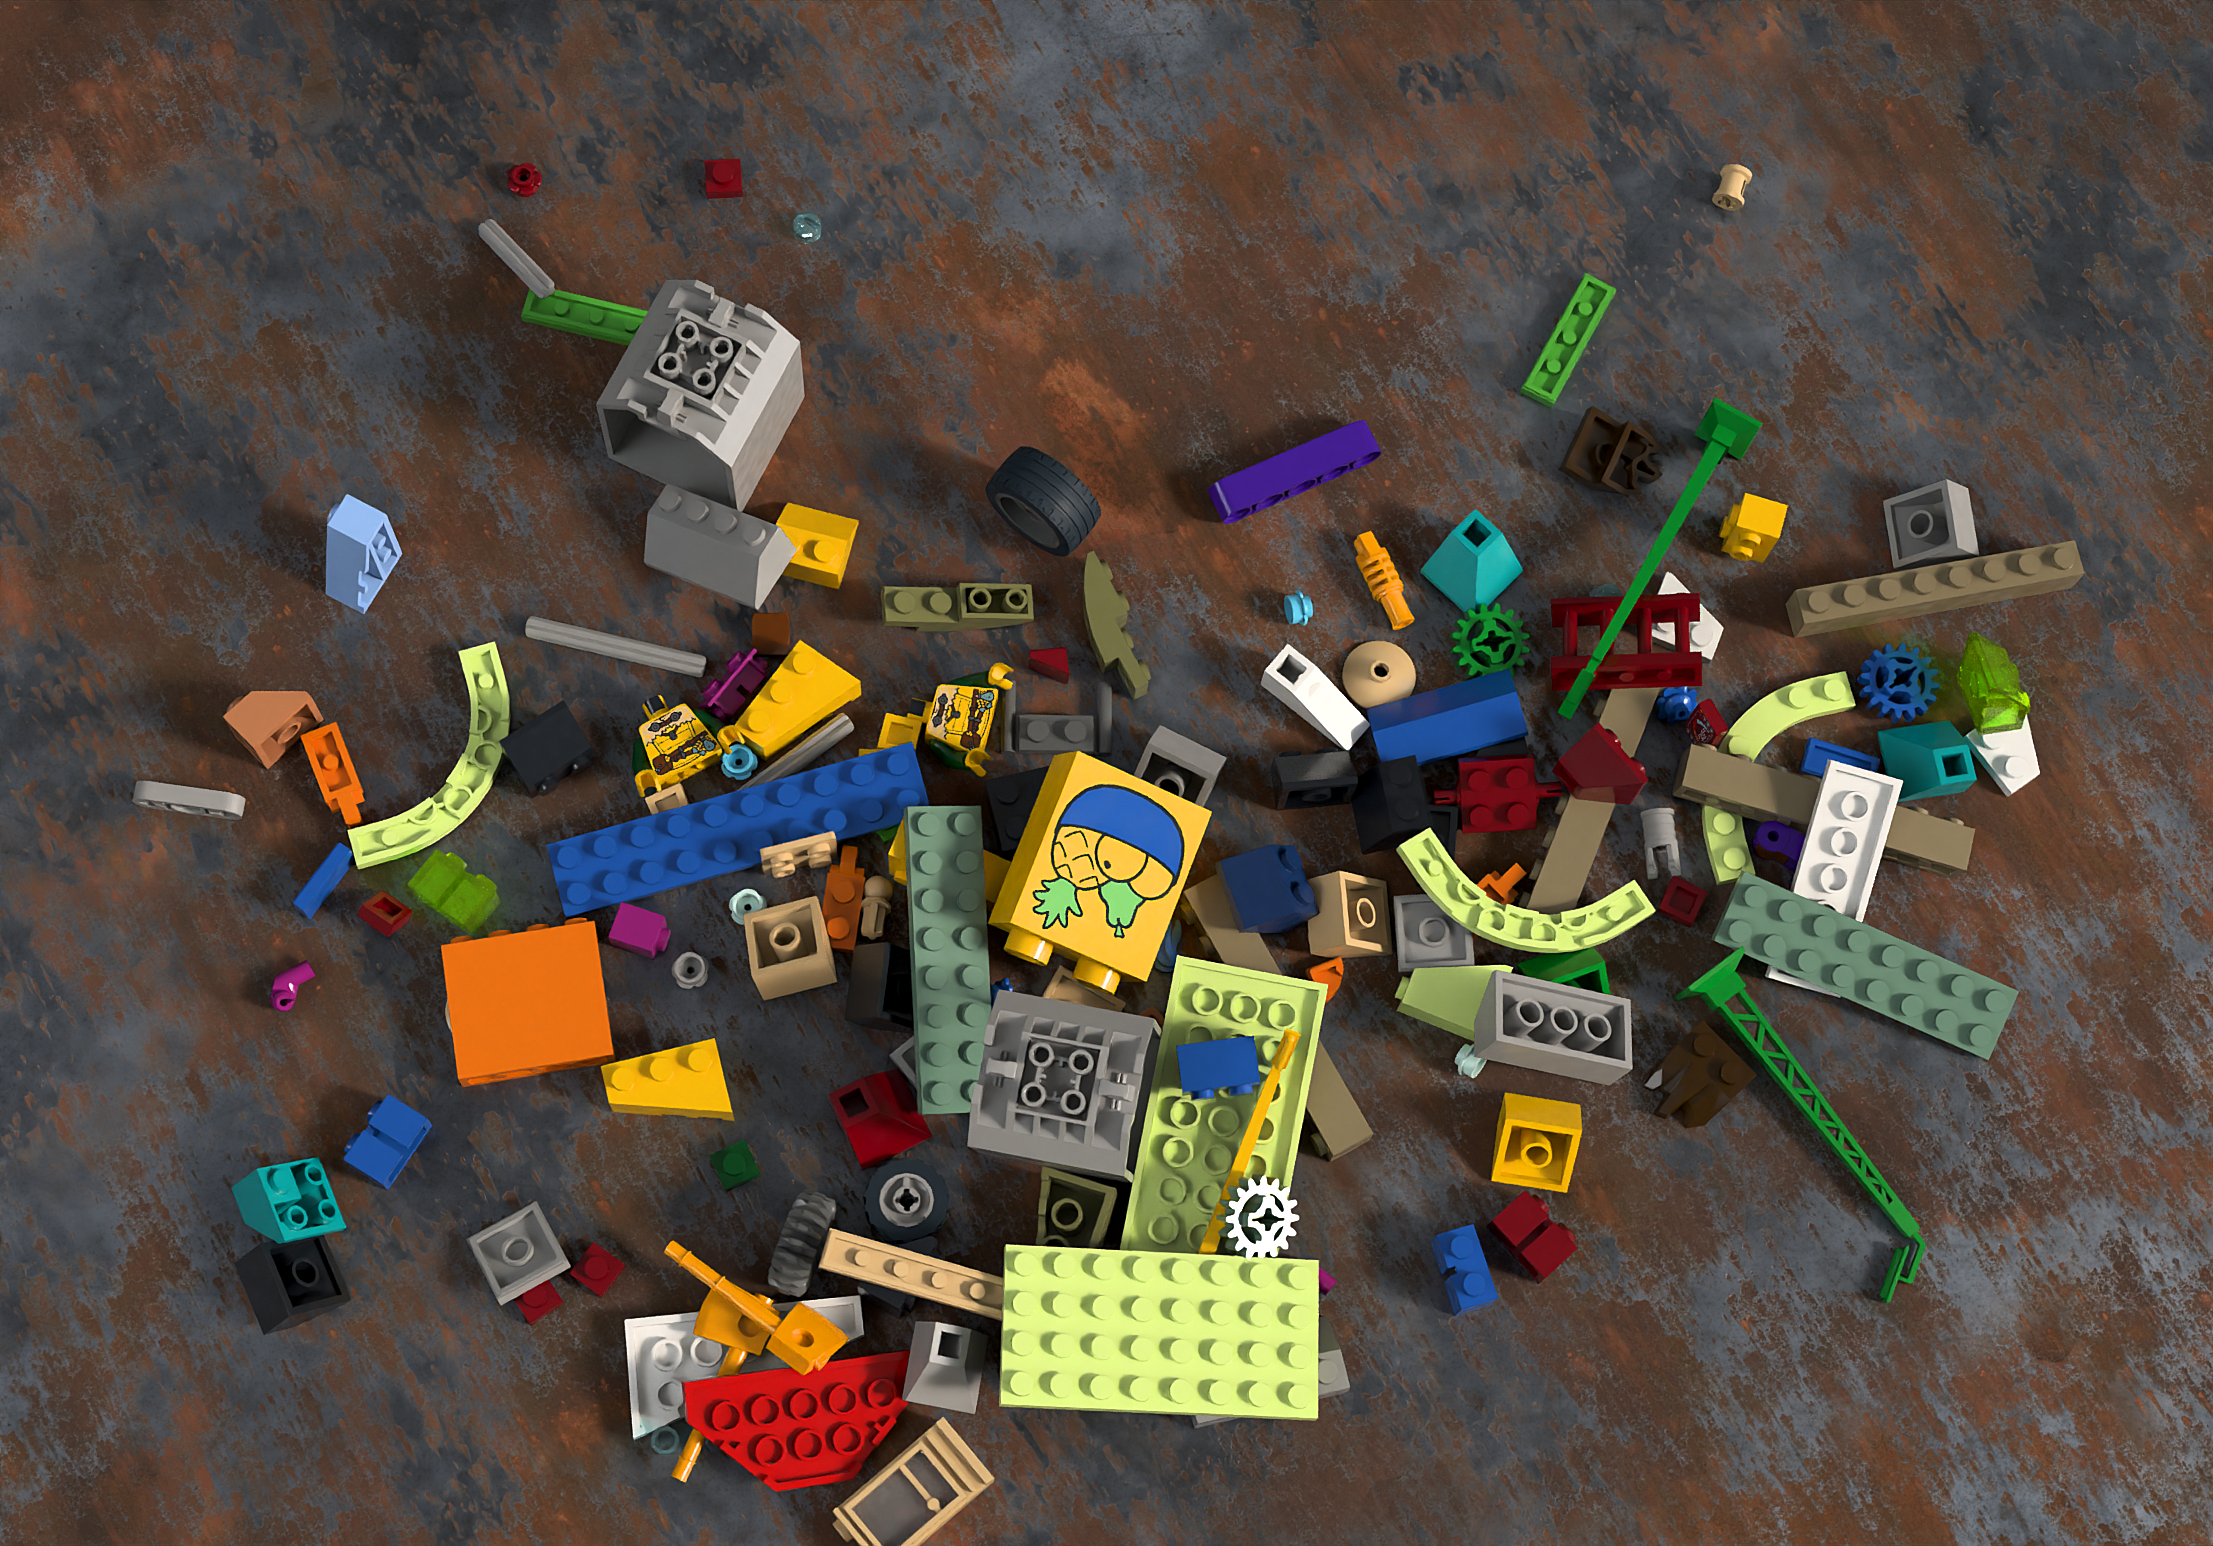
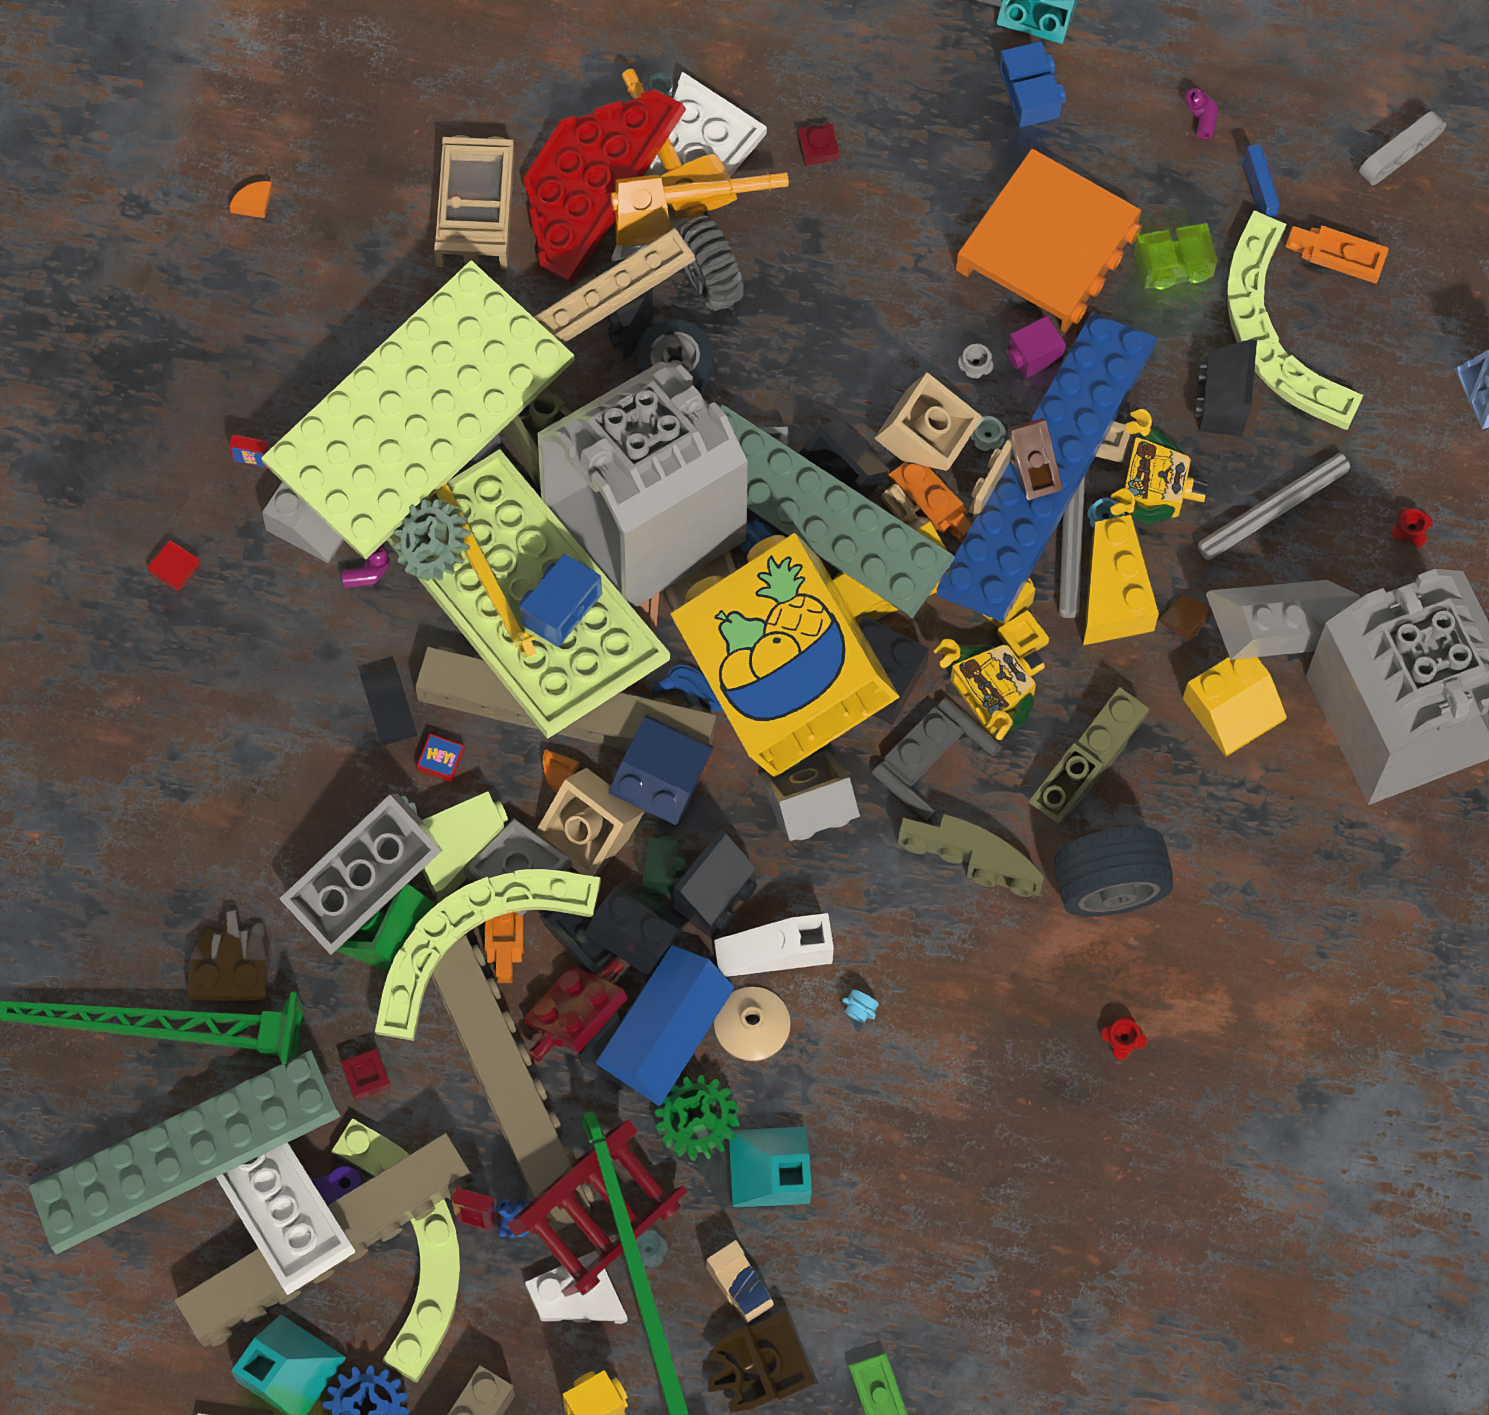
camera: 140 degrees right, 5 degrees down
nougat slope [223,691,324,770] -> none
dark red plate [357,890,413,937] -> none
light grey tile [466,1201,571,1305] -> none
dark red plate [513,1279,564,1326] -> none
yellow wedge [601,1038,735,1121] -> none
magenta hinge [698,648,769,722] -> none
dark green plate [709,1139,761,1192] -> none
dark red slope [828,1068,932,1171] -> none
light grey slope [902,1321,988,1414] -> none
dark red slope [1028,647,1069,684] -> none
dark purple beam [1207,420,1382,524] -> none
light orange hinge [1354,531,1415,630] -> none
blue piece [1430,1224,1498,1316] -> none
dark red piece [1486,1190,1578,1284] -> none
yellow slope [1491,1093,1582,1193] -> none
dark red slope [1552,722,1649,805] -> none
light grey hinge [1640,808,1681,879] -> none
blue tile [1798,737,1880,779] -> none
none -> red tile [147,540,200,591]
none -> tile [229,434,269,469]
none -> black slope [360,665,417,746]
none -> tile [416,734,465,783]
none -> clear green brick [643,835,686,896]
none -> leg [706,1240,774,1323]
none -> reddish brown slope [1008,418,1063,500]
none -> red plate [1101,1015,1147,1060]
none -> red plate [1391,508,1433,547]

